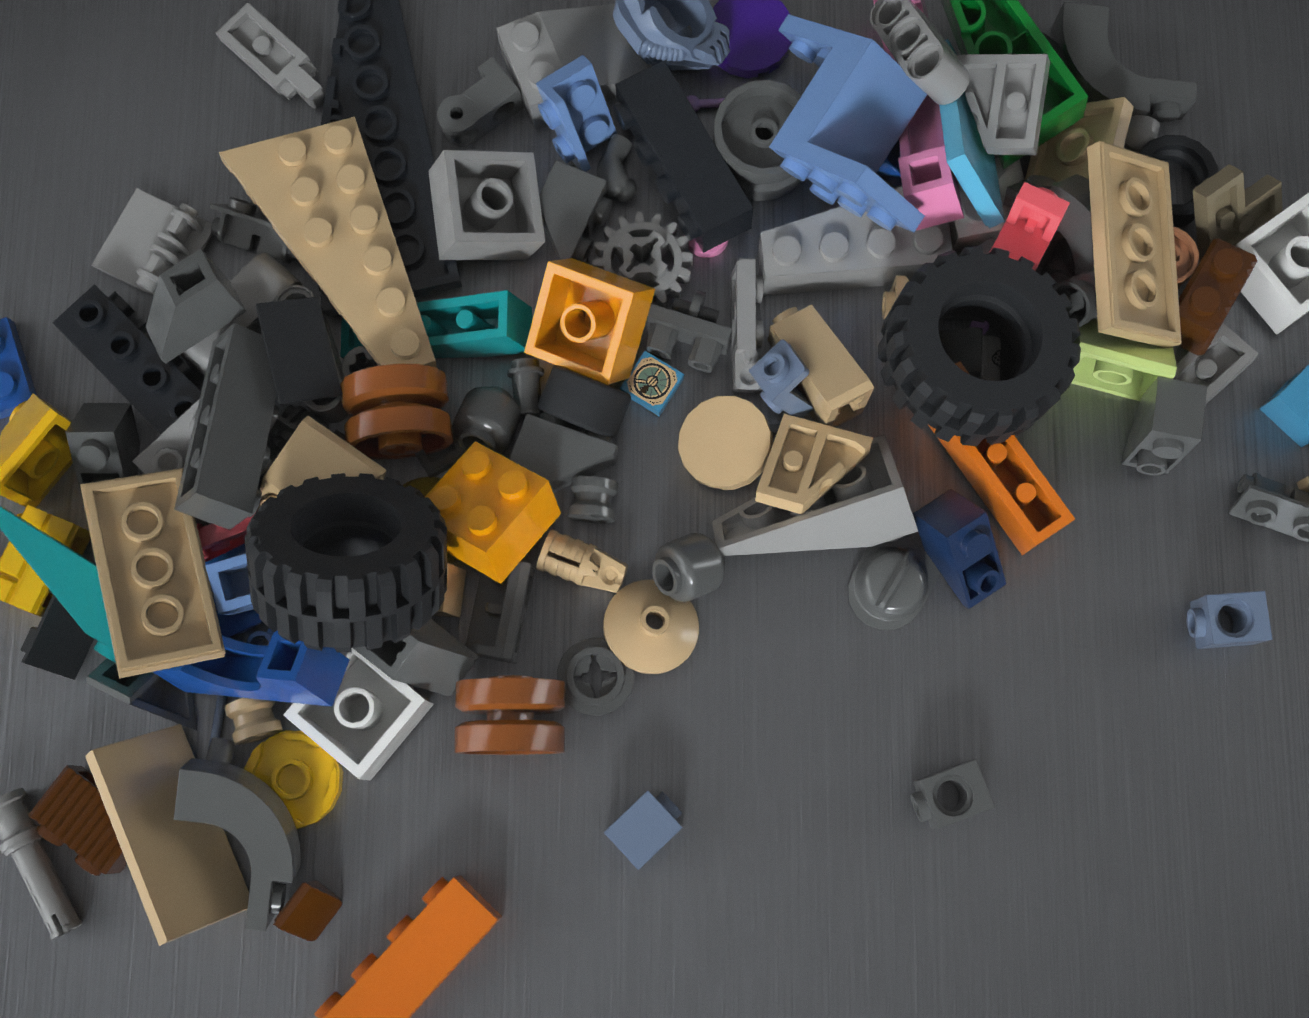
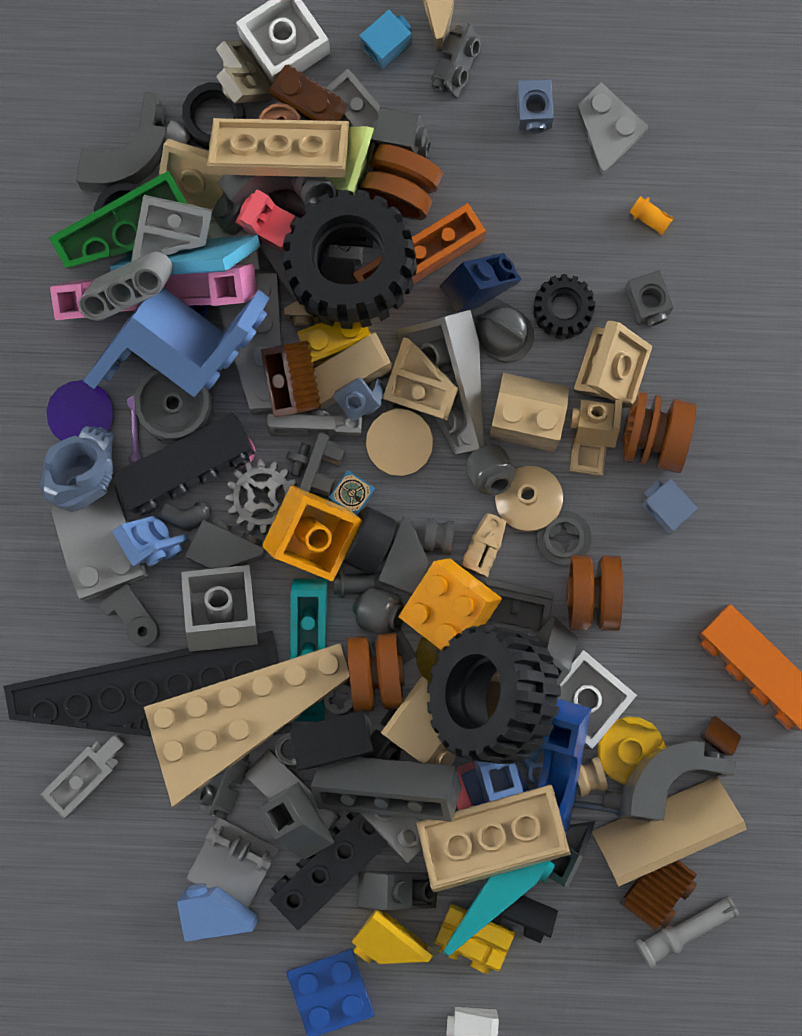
camera: 85 degrees left, 5 degrees up
none -> medium blue slope [177,884,259,942]
none -> reddish brown brick [260,341,322,417]
none -> yellow brick [297,321,371,369]
none -> dark orange wheel [358,144,443,220]
none -> tan slope [489,373,569,453]
none -> black tyre [533,274,595,339]
none -> tan tile [569,438,607,477]
none -> tan brick [570,399,622,448]
none -> tan bracket [574,321,652,409]
none -> light grey wing [577,82,649,175]
none -> dark orange wheel [622,391,697,473]
none -> light orange pin [629,196,674,236]

